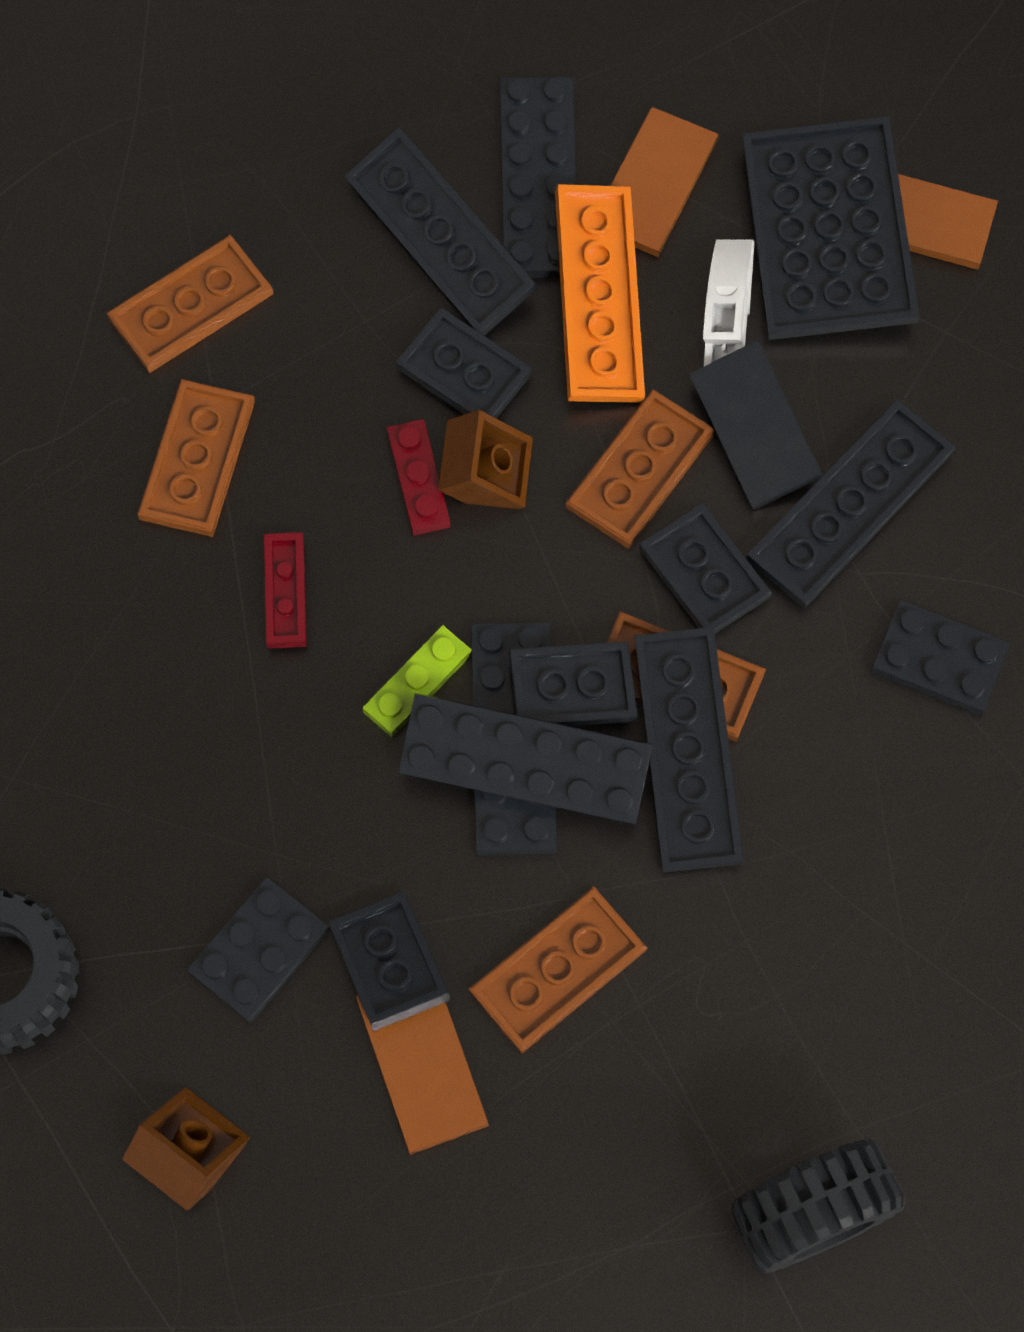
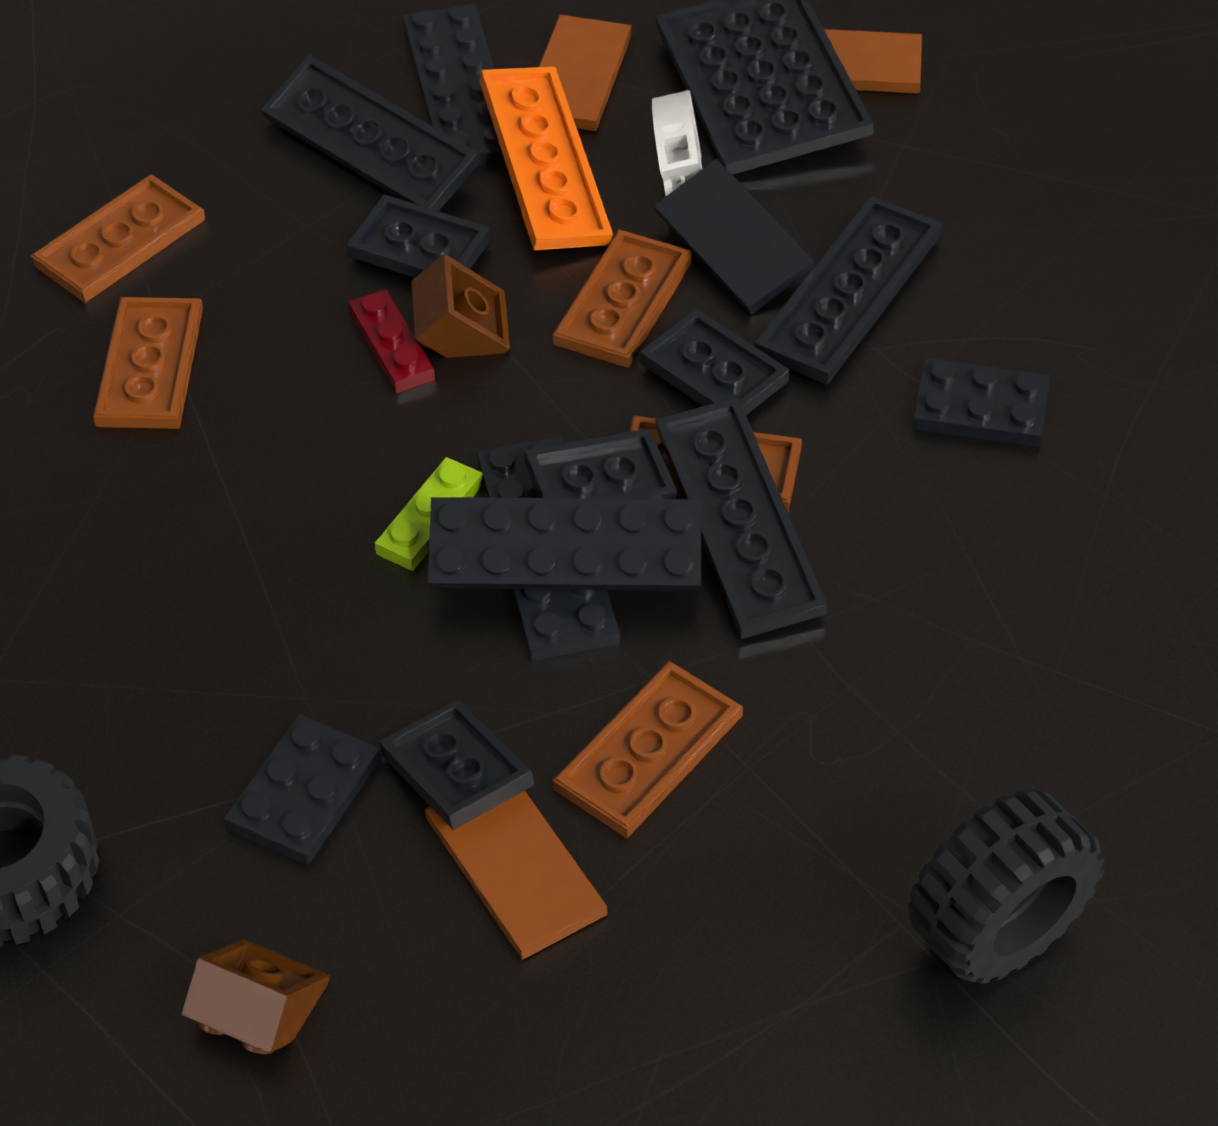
camera: 10 degrees left, 20 degrees down
dark red plate [264,532,307,649] -> none

